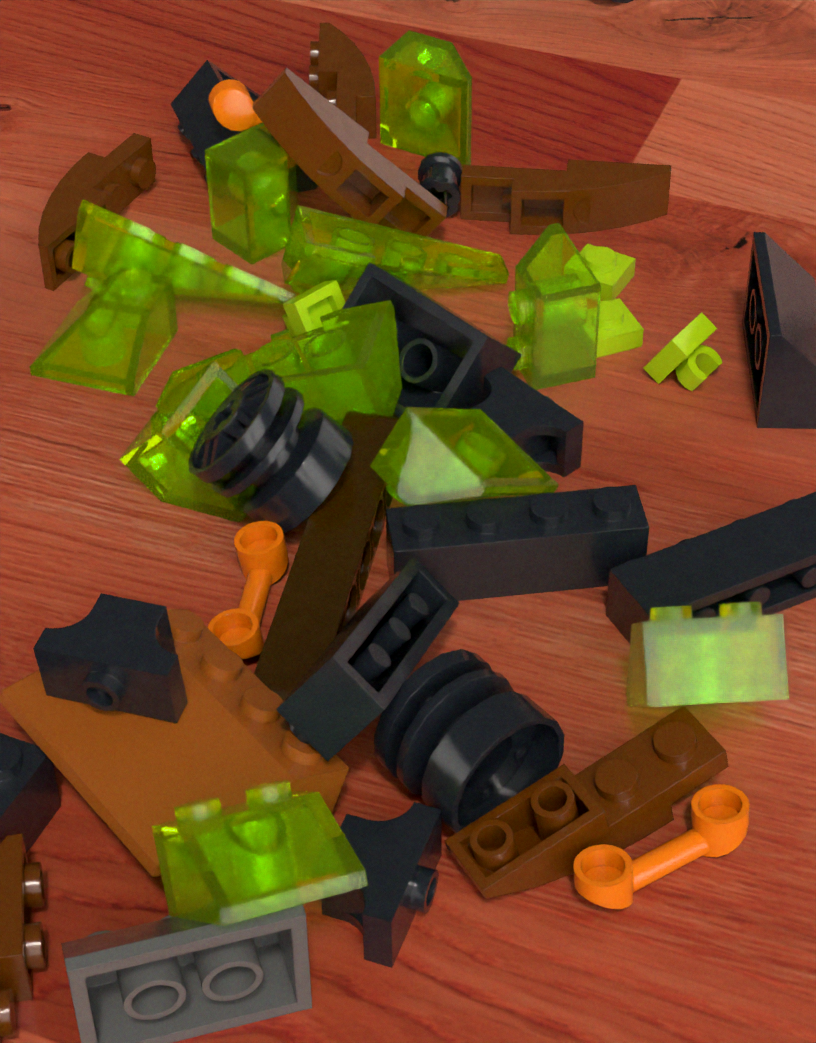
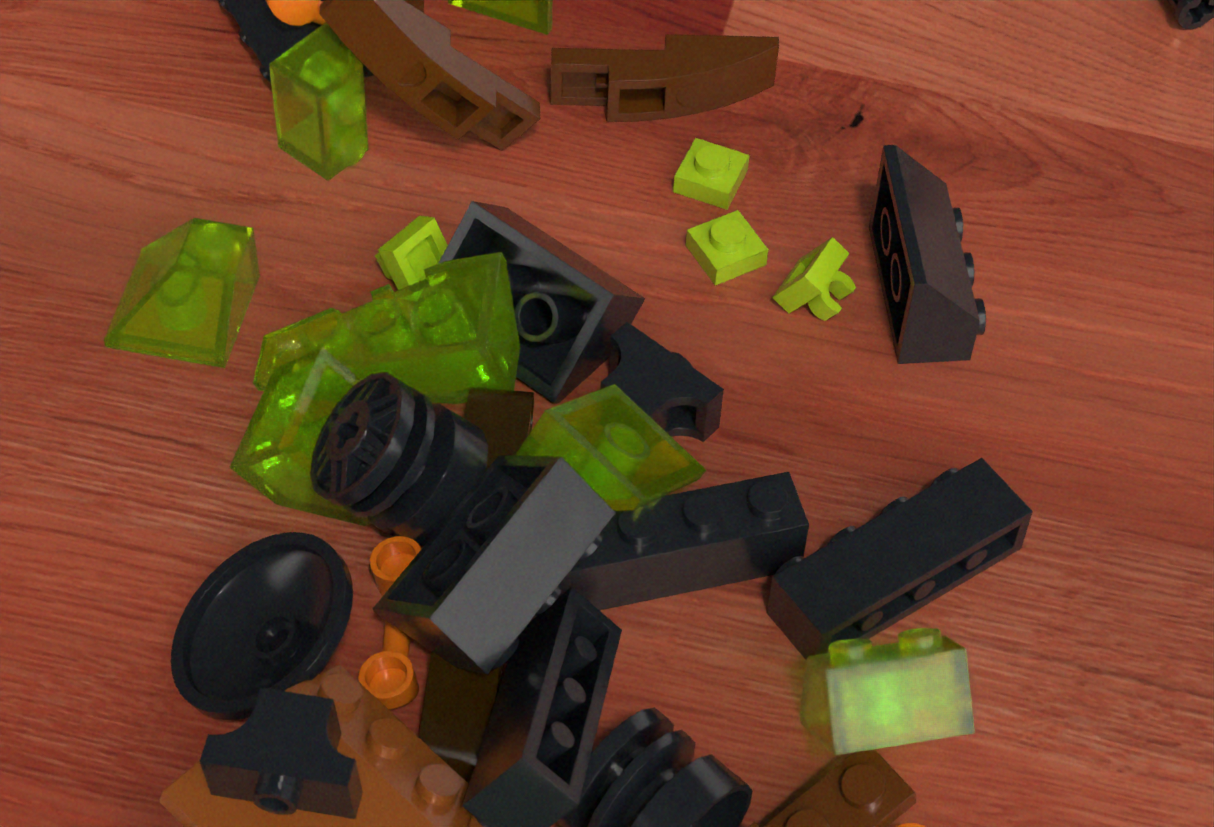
camera: 10 degrees left, 10 degrees up
reddish brown slope [38,133,156,291] -> none
clear neon green wedge [72,199,297,309] -> none
clear neon green wedge [281,205,509,296] -> none
black bush [418,152,463,218] -> none
clear neon green slope [506,223,601,390] -> none
none -> black dish [171,532,353,720]
none -> black slope [373,455,616,675]

